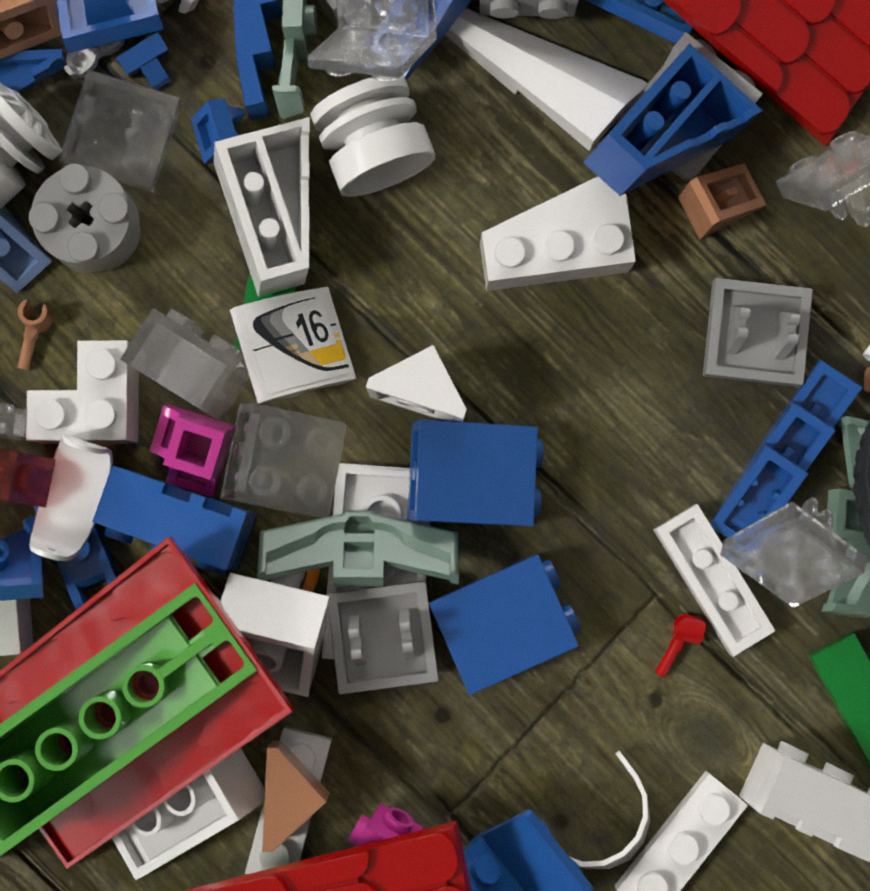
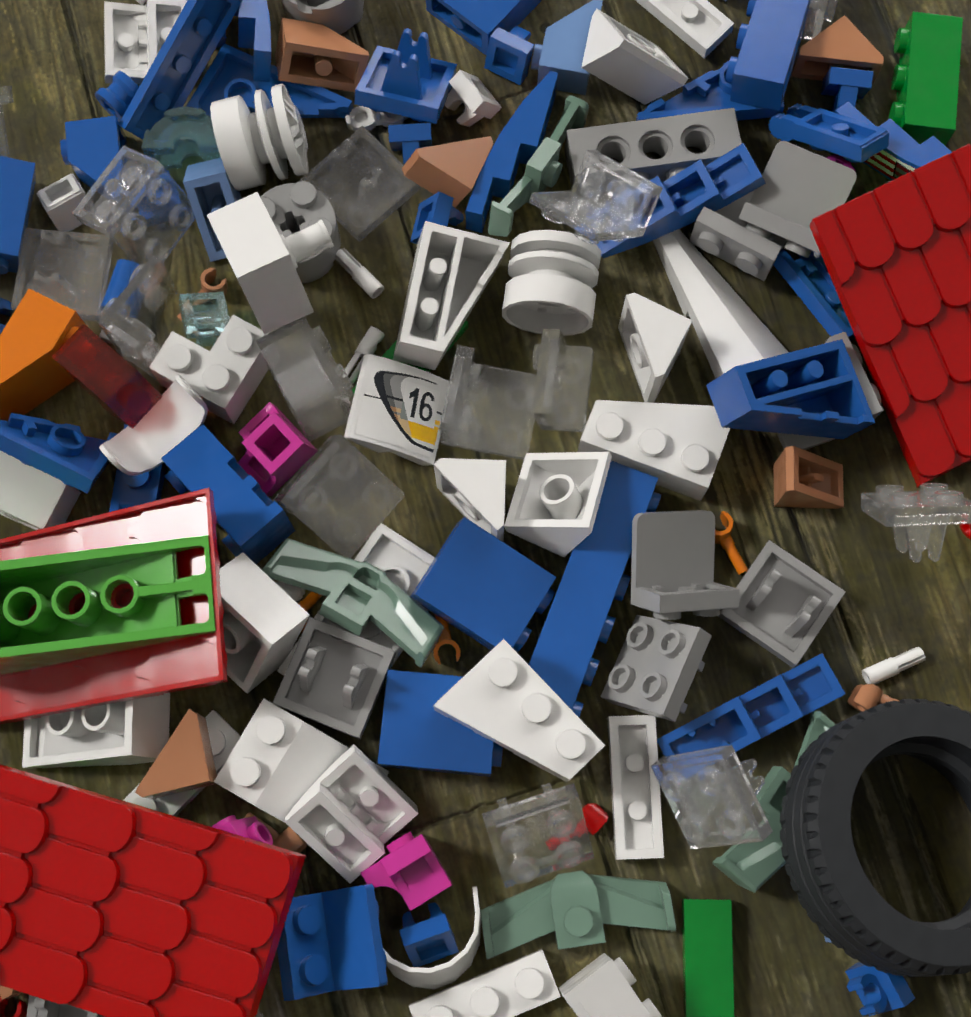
camera: 30 degrees right, 10 degrees down
none -> clear light blue tile [179,292,230,346]
none -> white brick [207,192,334,335]
none -> white slope [214,698,389,823]
none -> nougat hand [244,812,308,853]
none -> white slope [285,744,419,883]
none -> white pin [335,248,384,299]
none -> white pin [341,326,385,384]
none -> dark pink brick [361,831,453,911]
none -> blue tile [399,903,459,967]
none -> nougat slope [402,136,494,208]
none -> orange hand [433,614,461,665]
none -> white wedge [433,639,605,782]
none -> clear bracket [439,345,543,460]
none -> sand green plate [480,870,676,960]
none -> clear plate [482,783,594,889]
none -> white slope [504,452,612,557]
none -> clear bracket [527,328,594,432]
none -> blue brick [529,461,662,717]
none -> light grey plate [601,615,712,722]
none -> white slope [618,293,692,403]
none -> light grey bracket [631,510,740,620]
none -> orange hand [715,511,748,575]

